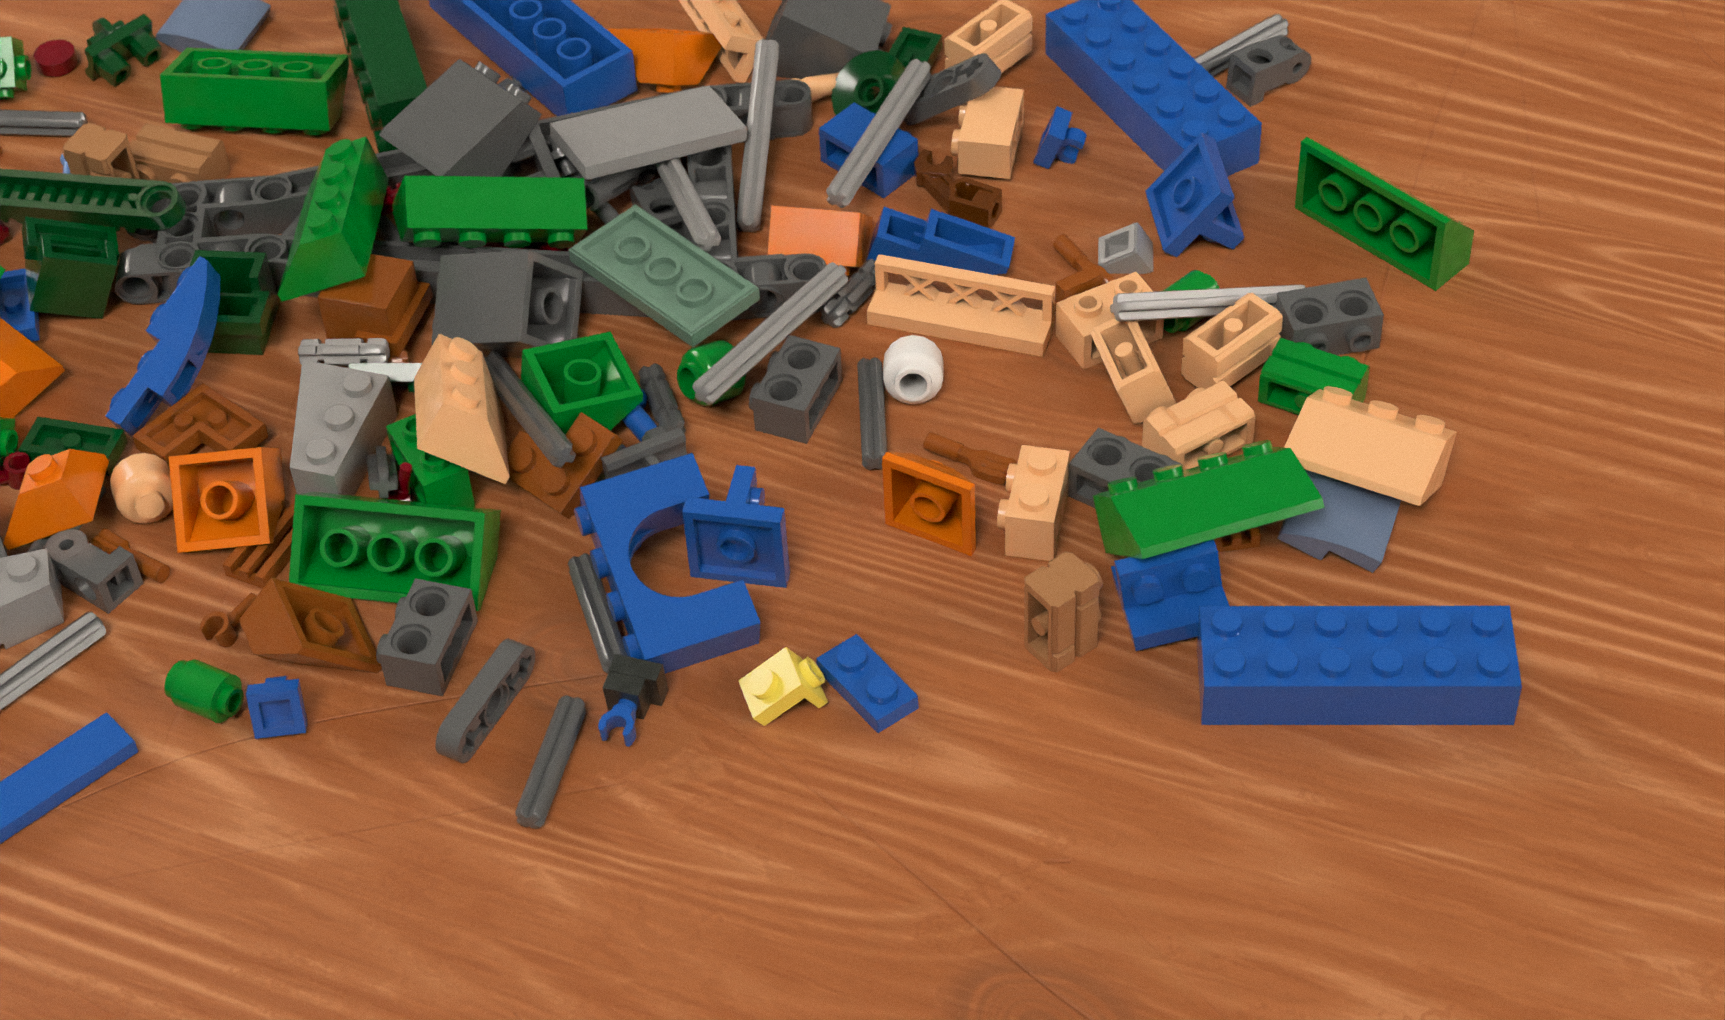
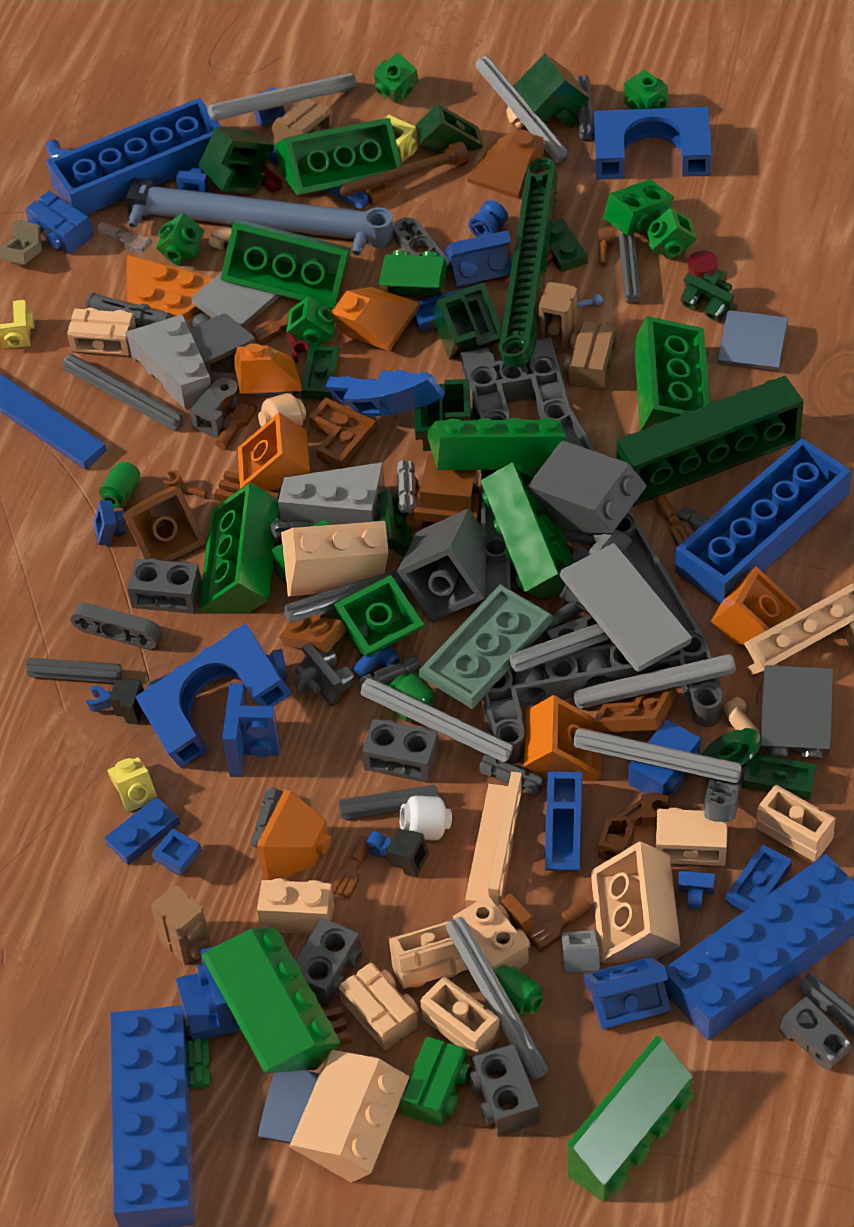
camera: 85 degrees right, 5 degrees up
none -> blue tile [152,828,202,876]
none -> dark grey axle [251,787,283,848]
none -> pearl dark grey piece [366,828,429,878]
none -> light nougat slope [591,841,681,964]
none -> dark orange plate [593,687,678,734]
none -> blue plate [726,844,792,911]

